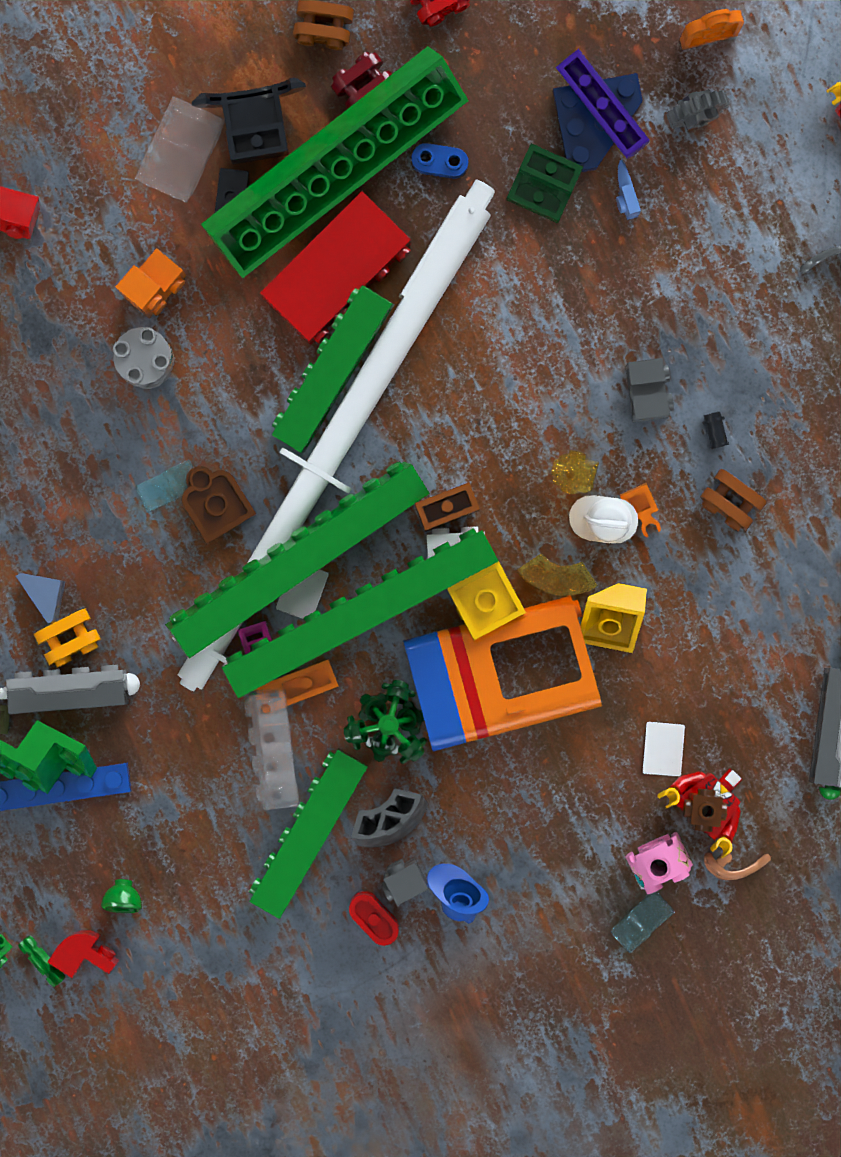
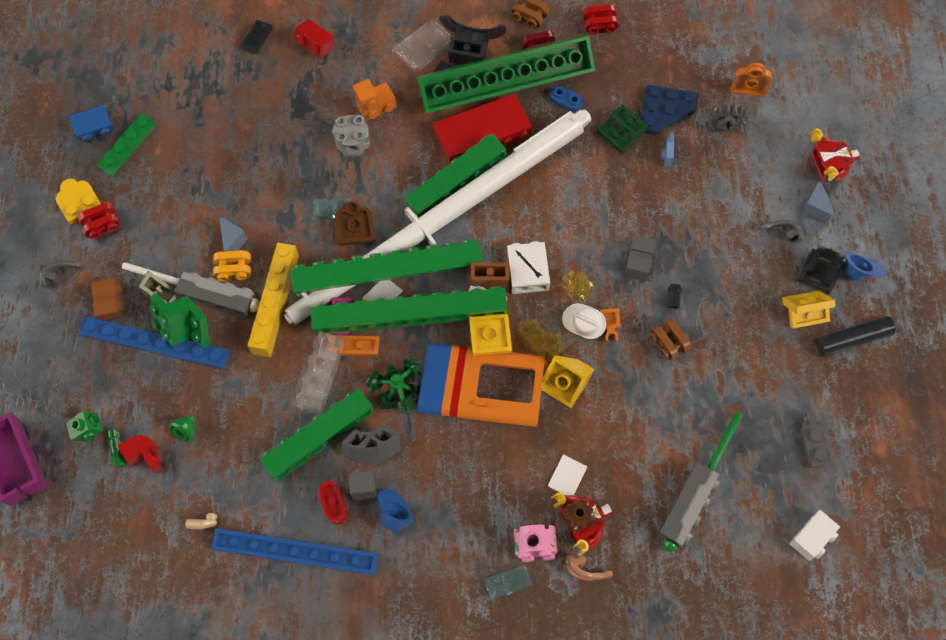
camera: 30 degrees right, 20 degrees down
dark purple brick [556,49,650,159] -> none
none -> tan arm [185,513,217,530]
none -> blue plate [211,528,379,576]
none -> yellow brick [248,243,299,357]
none -> white brick [507,241,550,294]

